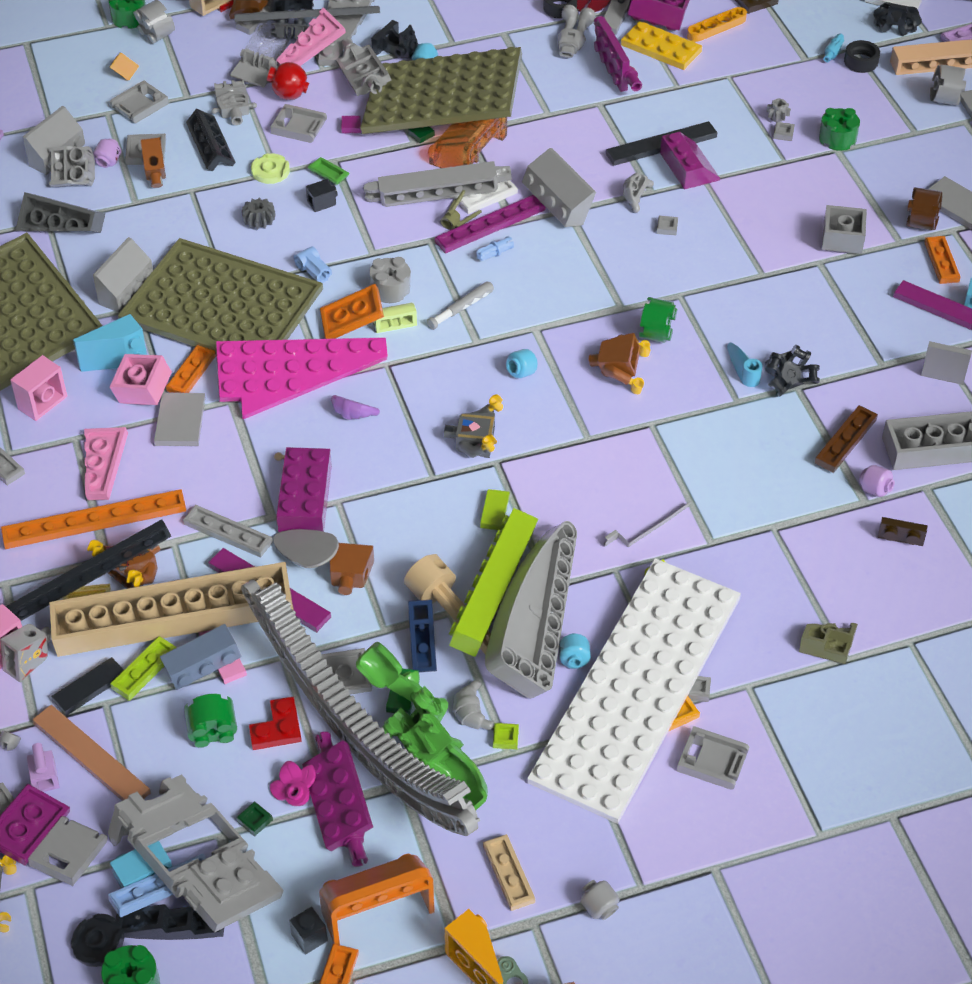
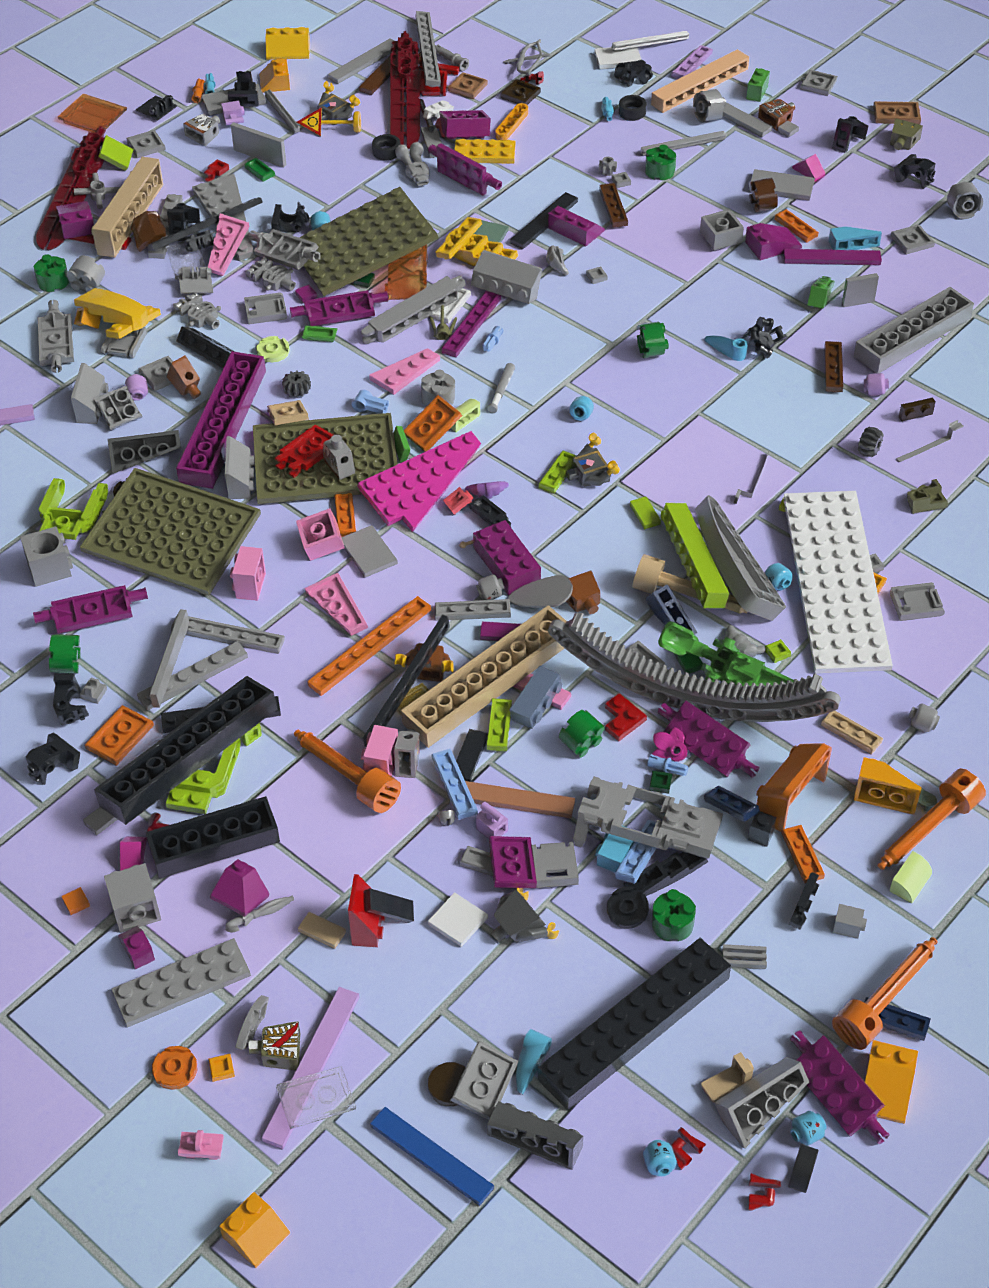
camera: 30 degrees left, 0 degrees up
medium azure slope [73,314,147,372] -> none
red brick [266,62,310,100] -> none
black brick [306,179,338,212] -> none
dark orange torso [589,333,651,395] -> none
none -> light grey plate [37,299,74,373]
none -> yellow slope [74,288,161,339]
none -> magenta brick [176,351,266,489]
none -> light grey torso [245,257,296,291]
none -> tan tile [267,400,309,425]
none -> red tile [275,424,333,478]
none -> magenta plate [290,290,388,326]
none -> light grey torso [323,435,355,480]
none -> bright pink wing [369,348,440,395]
none -> bright green tile [394,426,411,462]
none -> light blue tile [431,749,478,820]
none -> yellow slope [435,217,518,266]
none -> coral bracket [443,487,474,515]
none -> black hinge [469,495,511,527]
none -> sand green tile [474,220,509,243]
none -> light grey head [476,574,505,600]
none -> lime tile [539,451,577,494]
none -> reddish brown plate [599,183,628,228]
none -> light grey axle [641,131,726,156]
none -> light blue axle [647,754,688,776]
none -> dark blue tile [704,786,760,822]
none -> magenta slope [745,223,802,261]
none -> bright green slope [807,276,835,309]
none -> dark grey gear [858,426,884,457]
none -> light grey piece [896,420,964,462]

